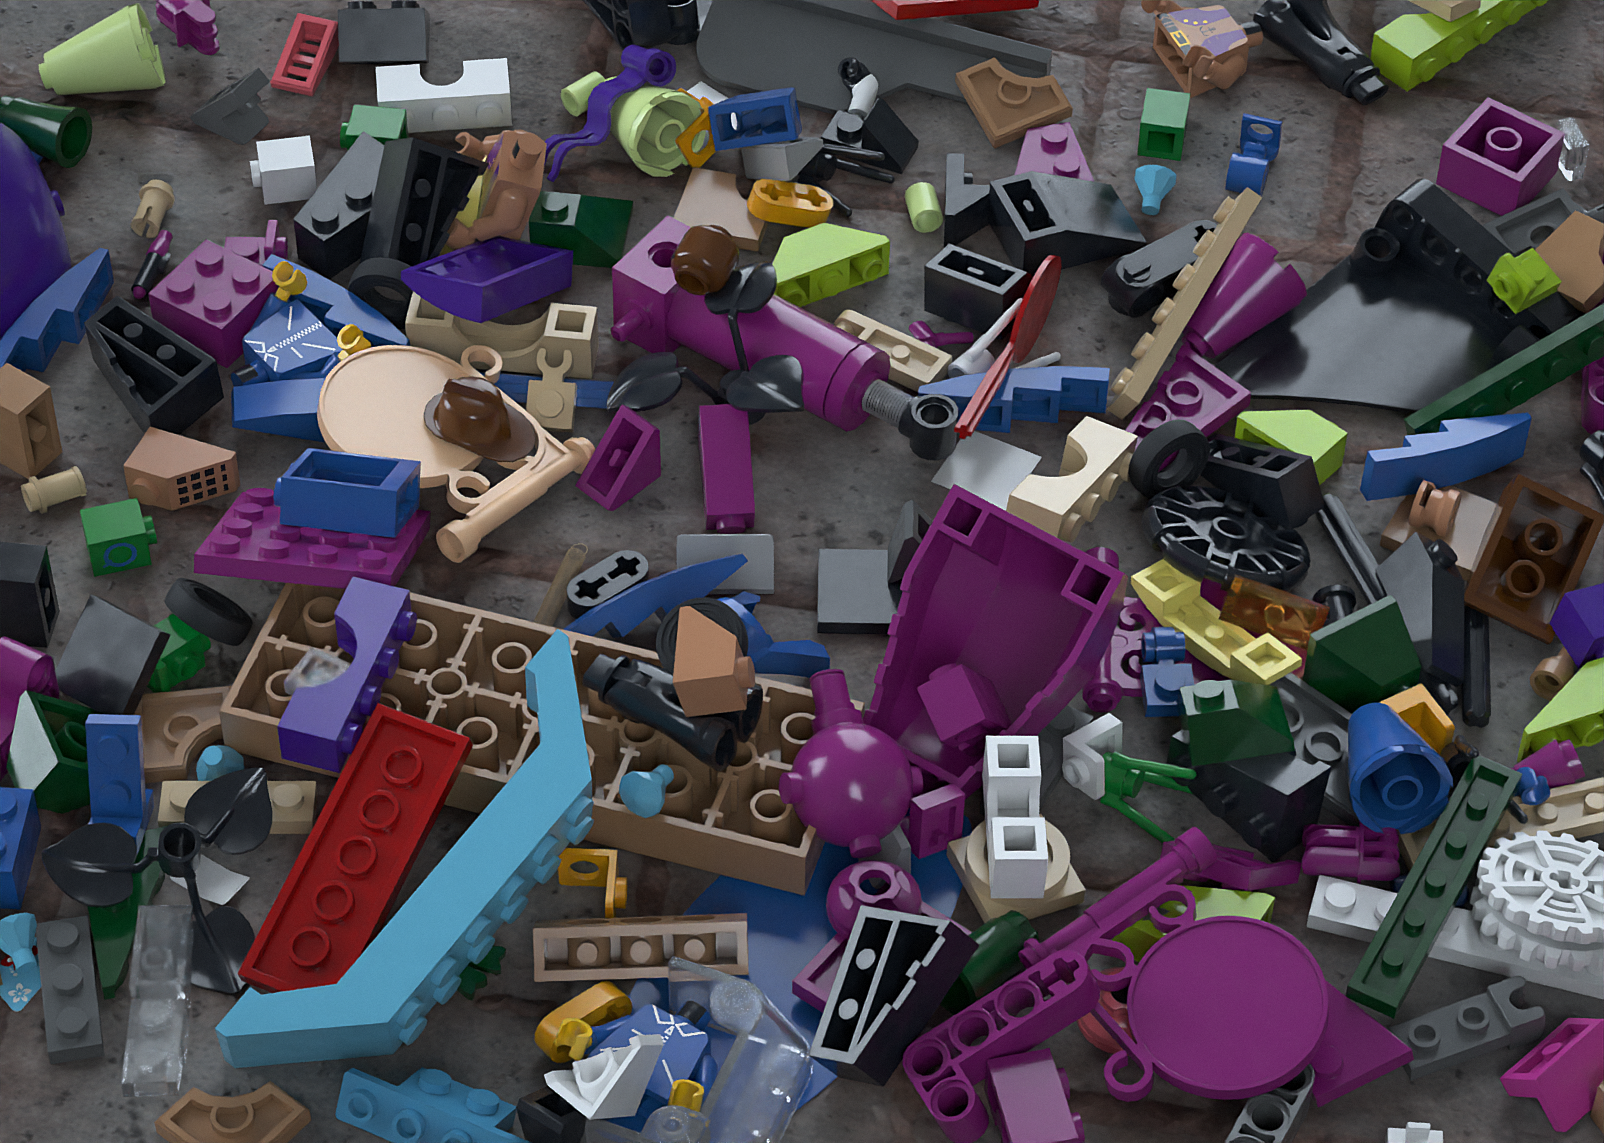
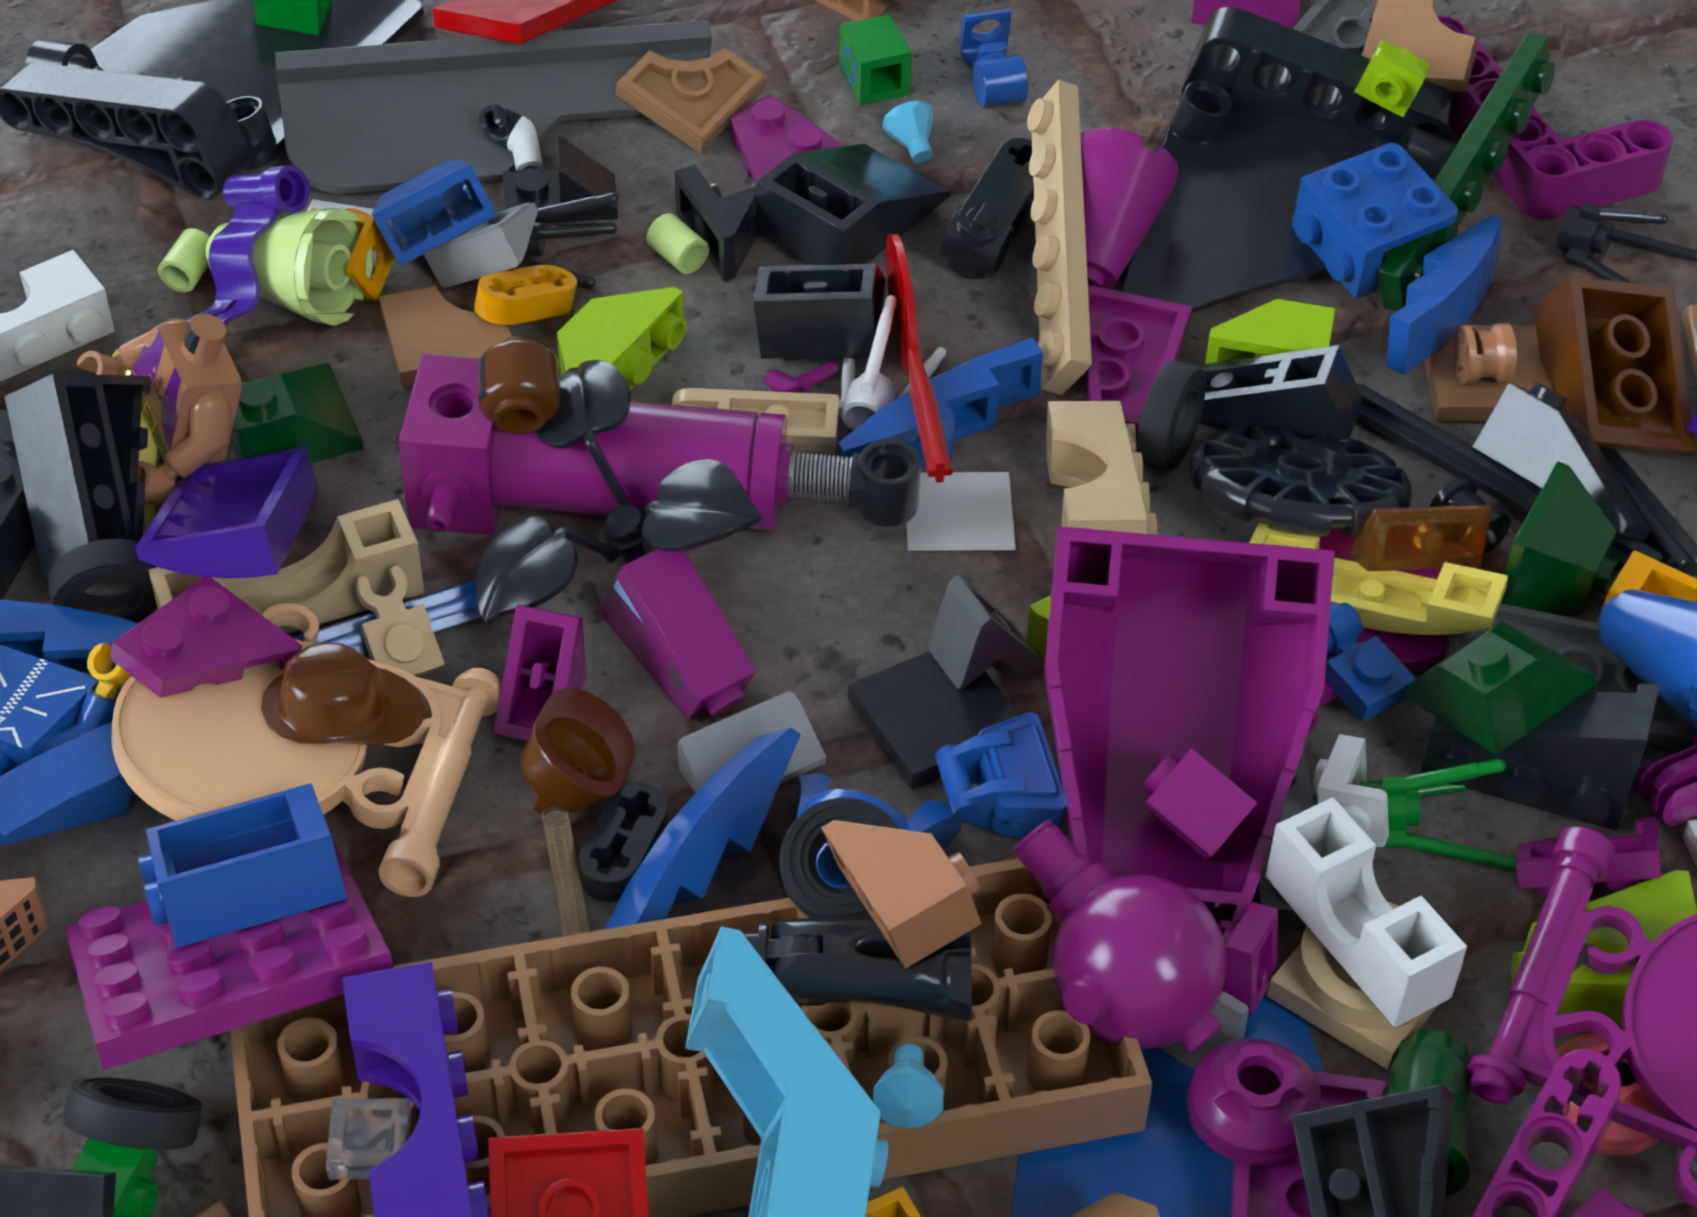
camera: 30 degrees left, 0 degrees up
none -> magenta wing [111,577,302,698]
none -> reddish brown piece [520,688,635,814]
none -> blue piece [935,712,1067,839]
none -> blue bracket [1292,143,1458,299]

